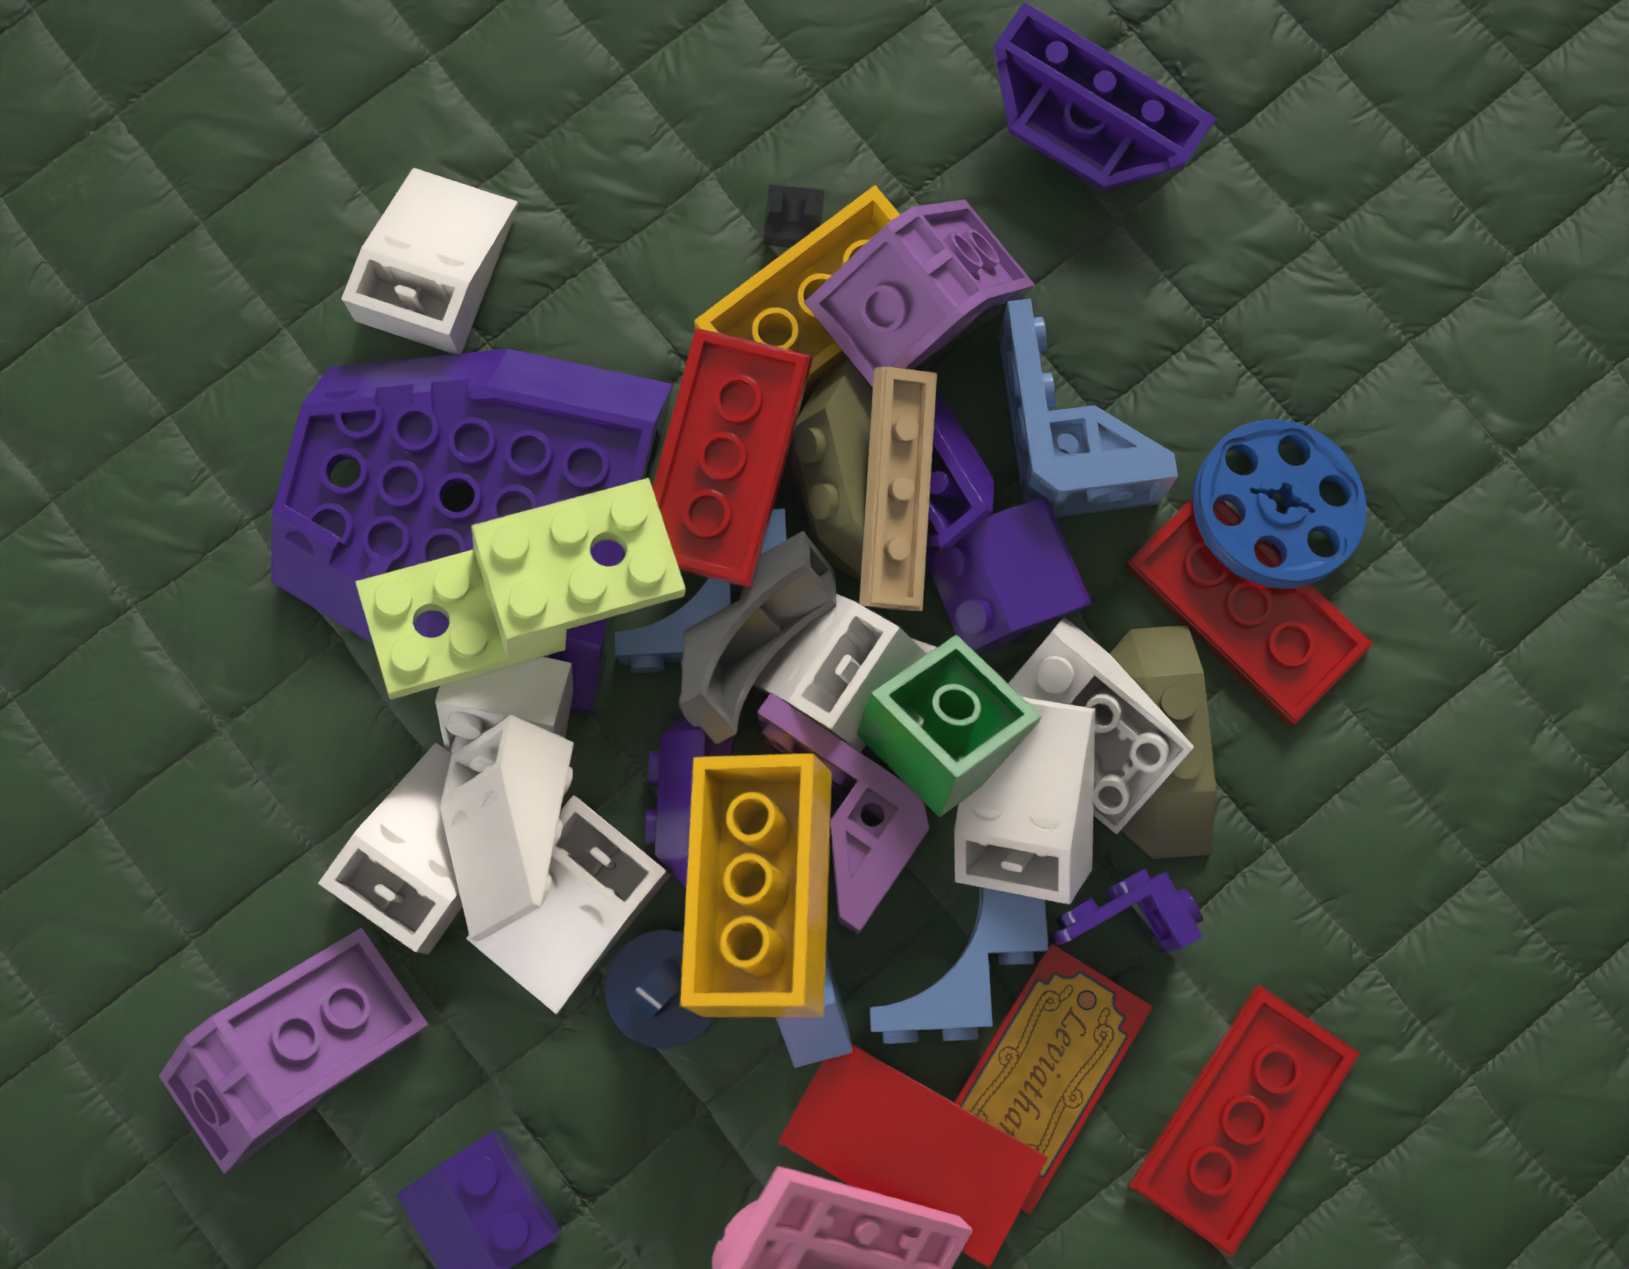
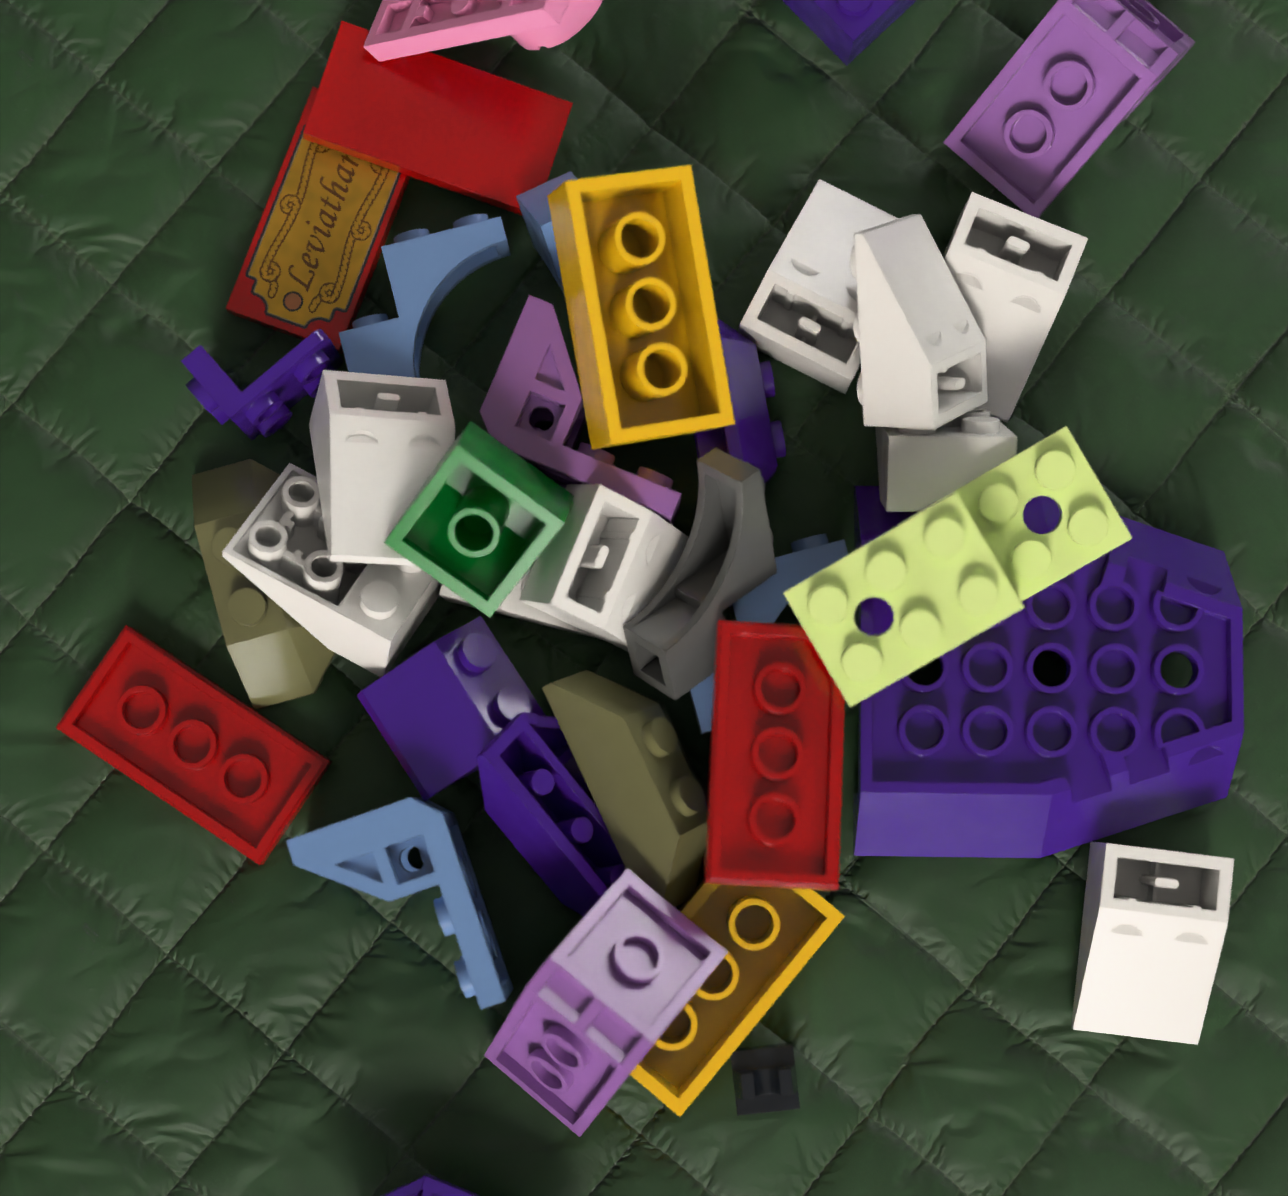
camera: 170 degrees right, 5 degrees up
dark blue tile [604,929,716,1049] -> none
tan tile [859,366,937,611] -> none
red tile [1127,985,1360,1257] -> none
blue wedge [1193,419,1367,589] -> none

